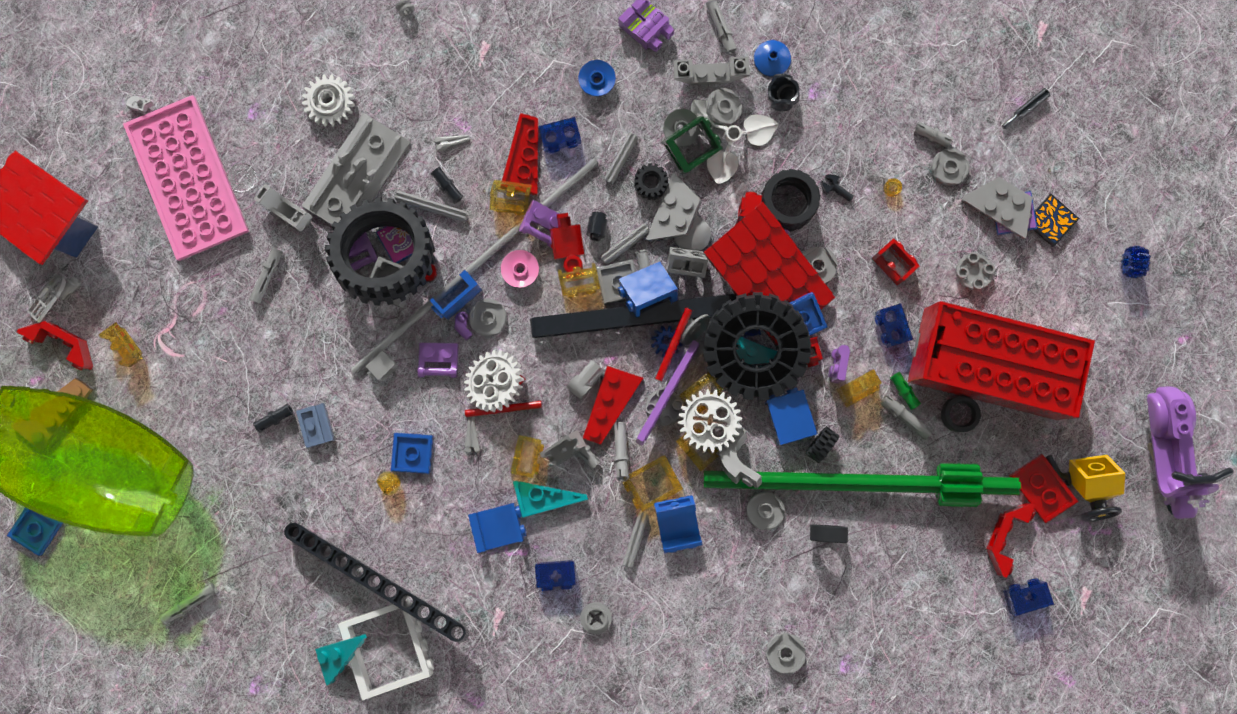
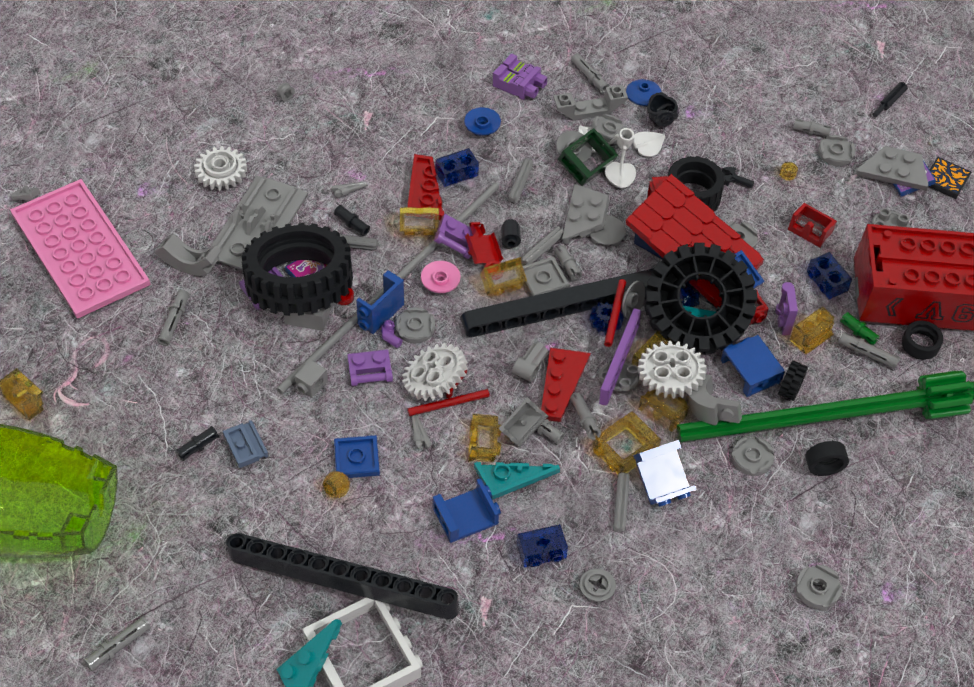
camera: 15 degrees left, 30 degrees down
panel [618,262,678,317] -> none
black tyre [634,163,668,200] -> none
light grey brick [667,247,708,278] -> none

